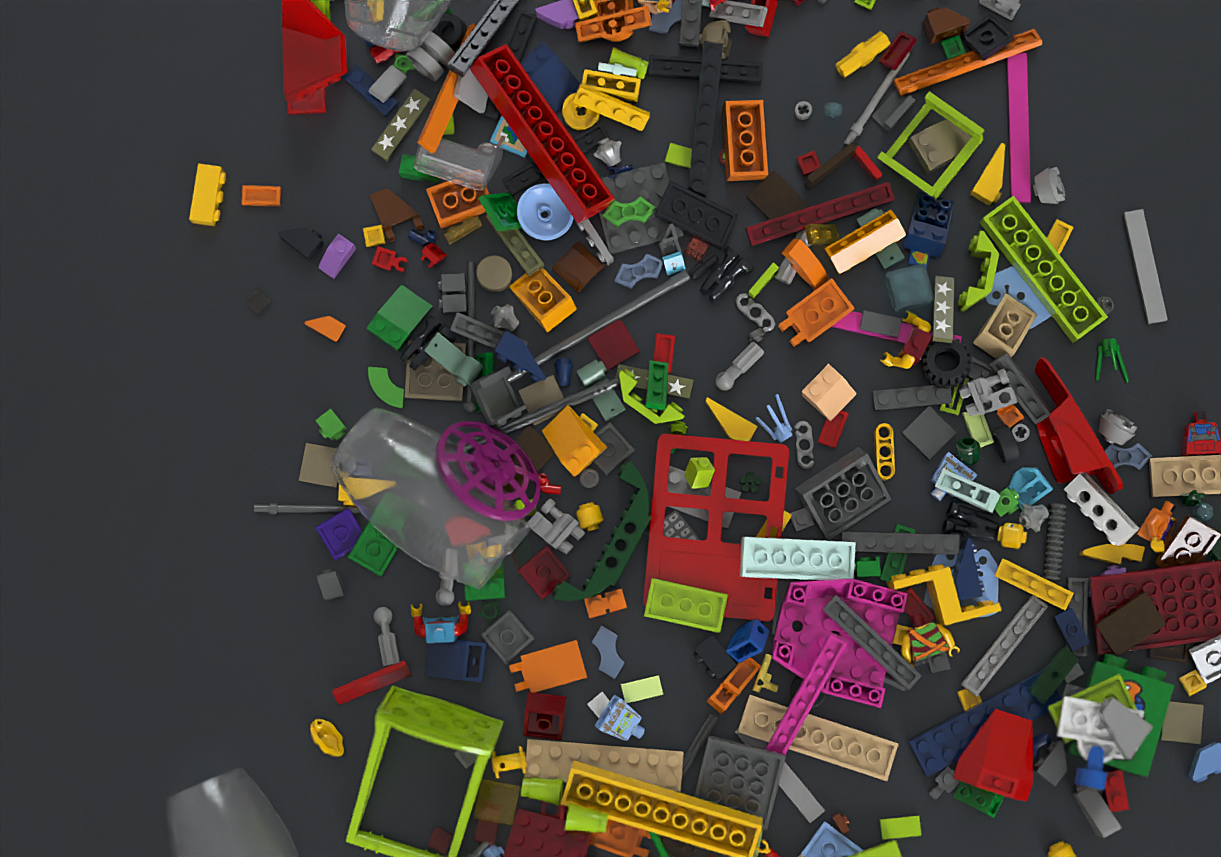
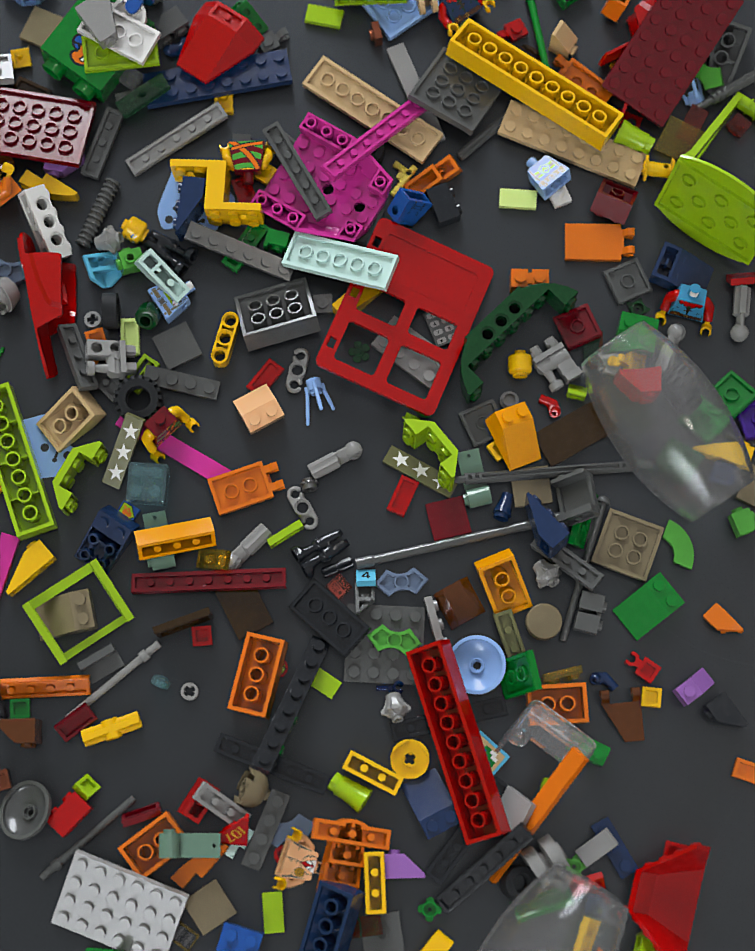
camera: 165 degrees left, 5 degrees down
olive tile [371,89,431,161] -> none
black piece [400,315,455,371] -> none
red tile [421,243,447,268] -> none
sand green door [423,332,484,387] -> none
magenta dish [436,421,540,521] -> none
lime plant [565,803,608,833] -> none
yellow plate [573,84,650,131] -> none
sand blue tile [592,625,625,679] -> none
light aqua bar [598,62,637,77] -> none
lime tile [644,578,728,633] -> none
green plate [645,360,669,410] -> none
lime brick [684,457,715,488] -> none
yellow slope [705,397,758,441] -> none
orange slope [782,239,829,291] -> none
red tile [853,146,882,183] -> none
dark grey tile [859,310,901,338] -> none
yellow plate [994,559,1074,610] -> none
dark blue plate [1053,608,1090,652] -> none
dark brown tile [1095,591,1166,657] -> none

